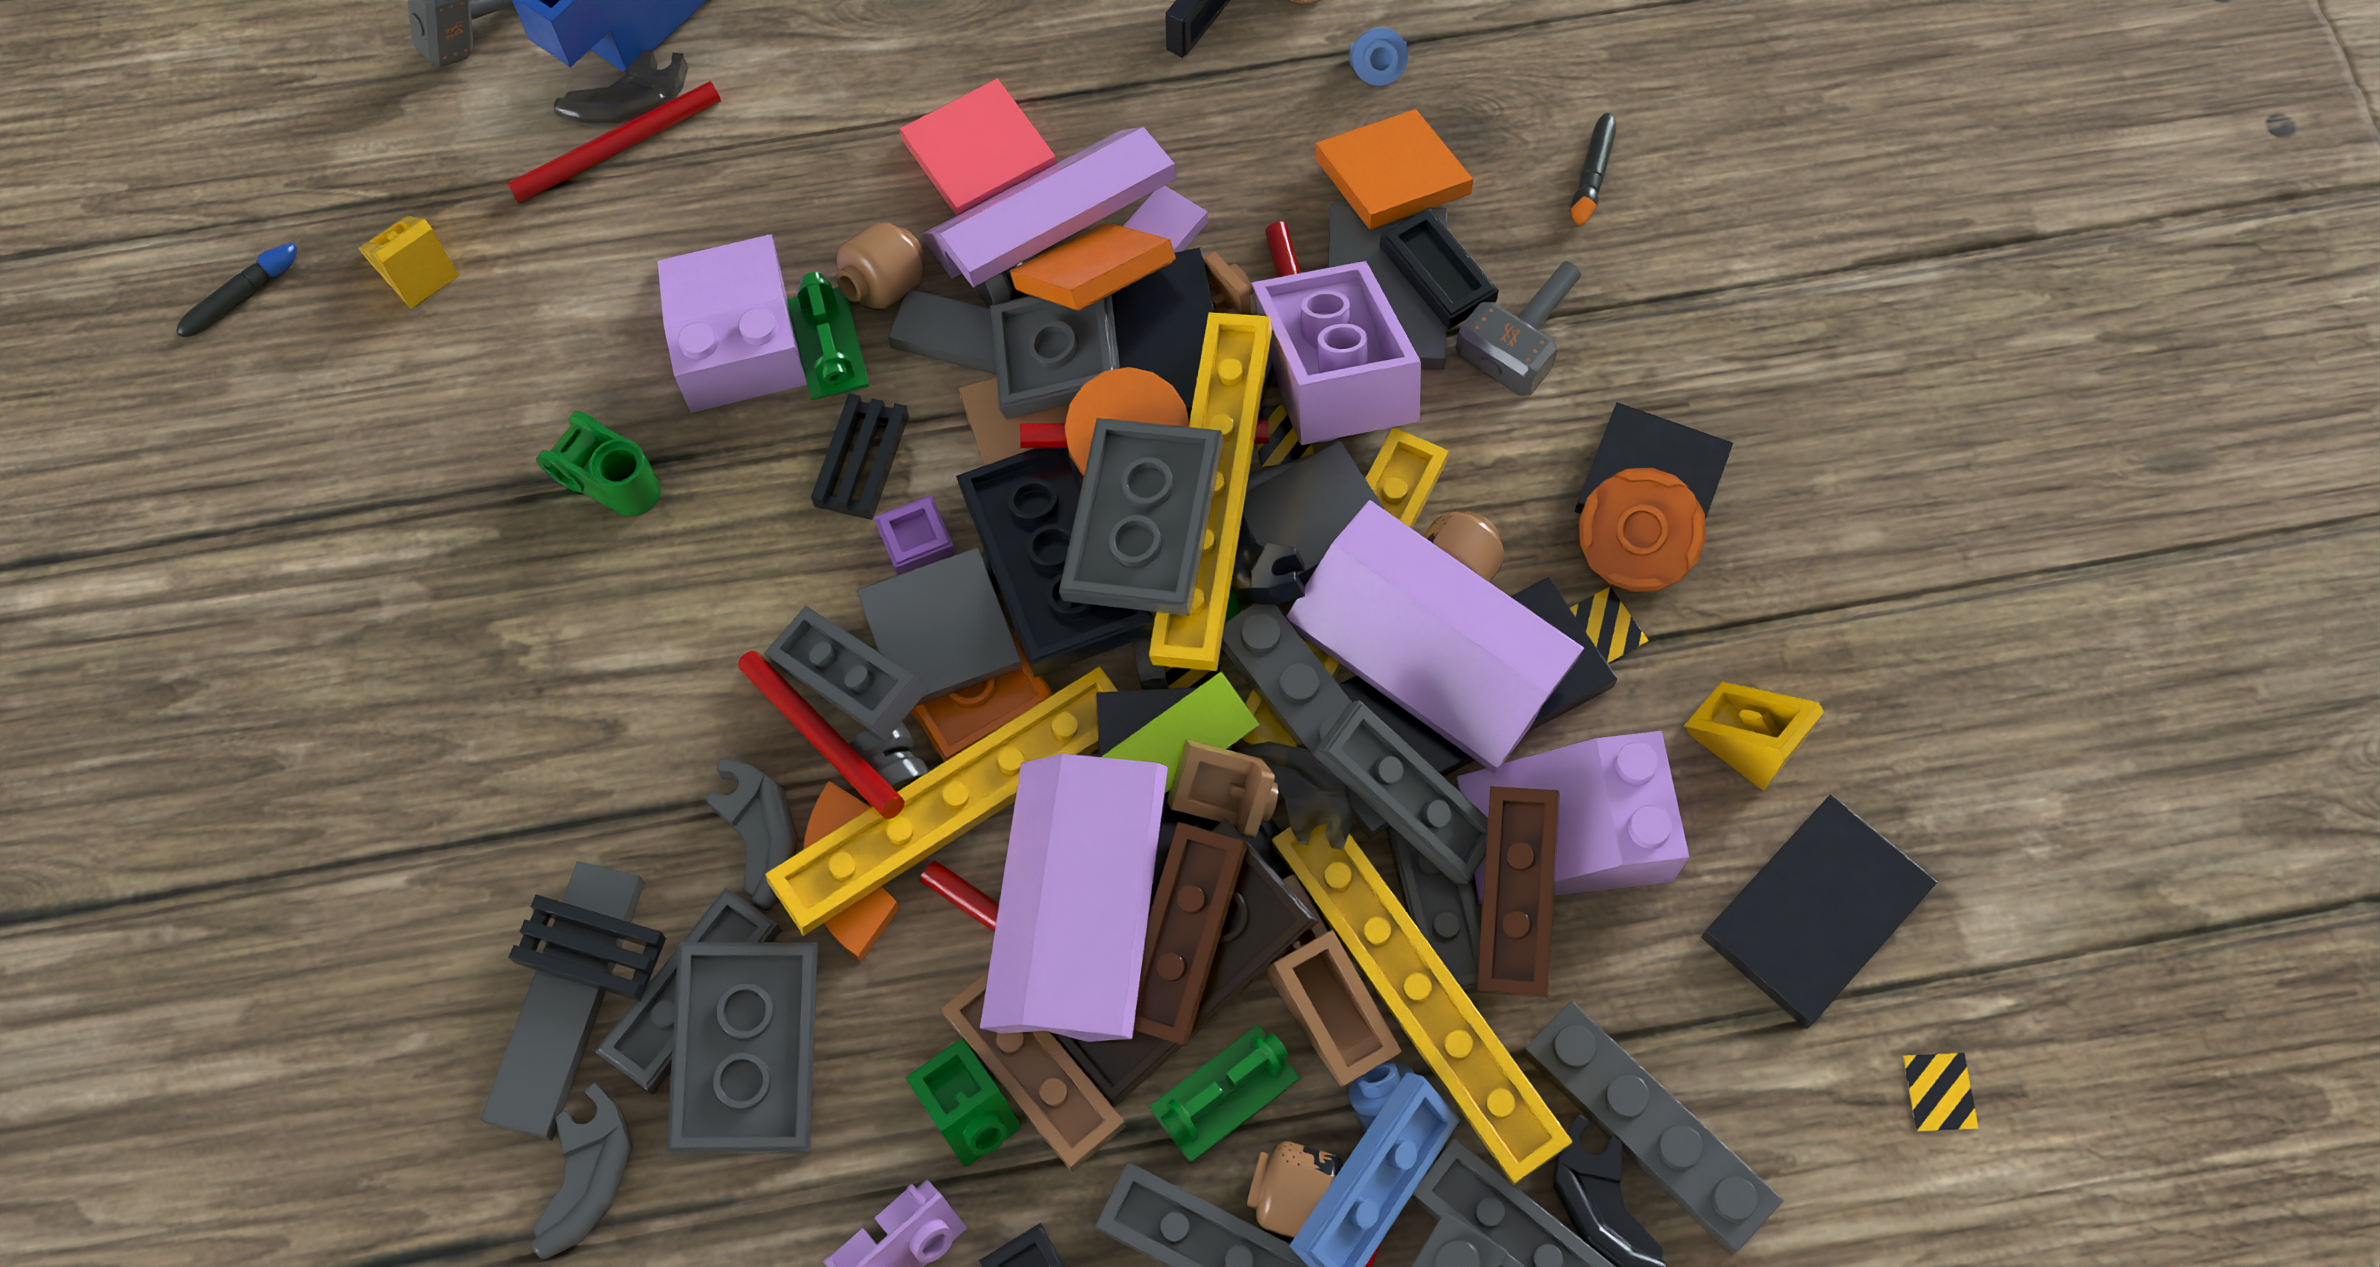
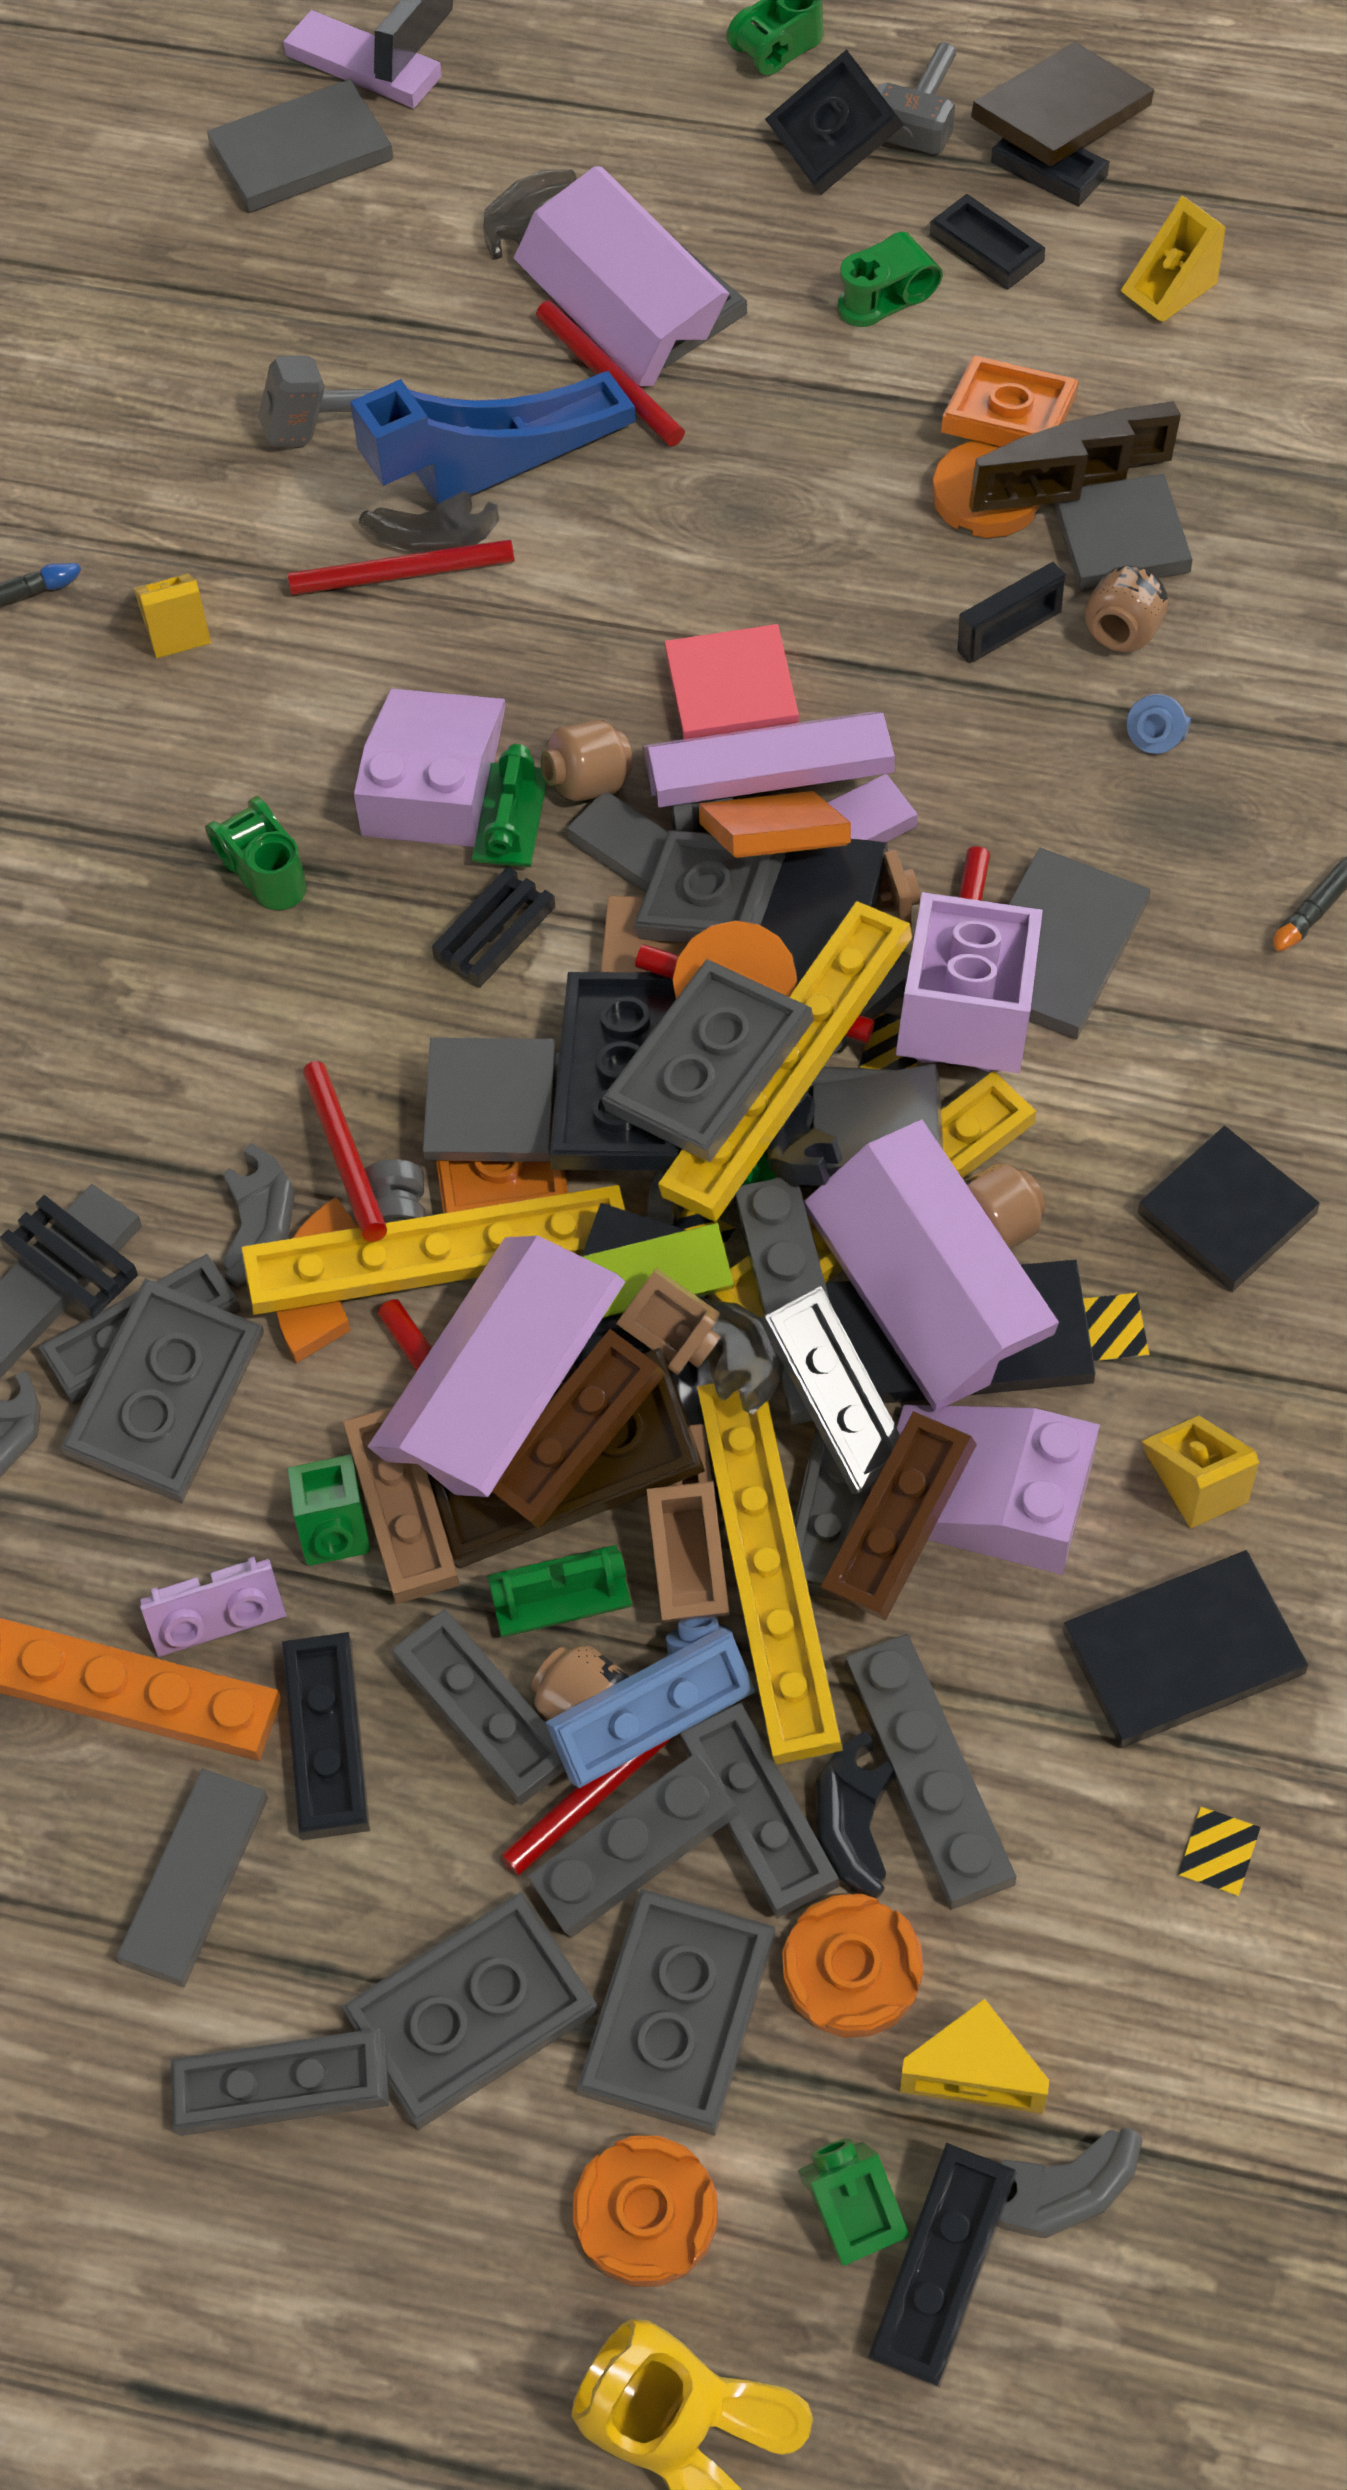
camera: 25 degrees right, 5 degrees down
dark grey plate [764,606,929,741] -> none
medium lavender tile [874,495,956,575] -> none
orange tile [1314,109,1473,230] -> none
black tile [1379,207,1499,330] -> none
dark grey piece [1455,261,1581,395] -> none
orange tile [1579,468,1706,593] -> none

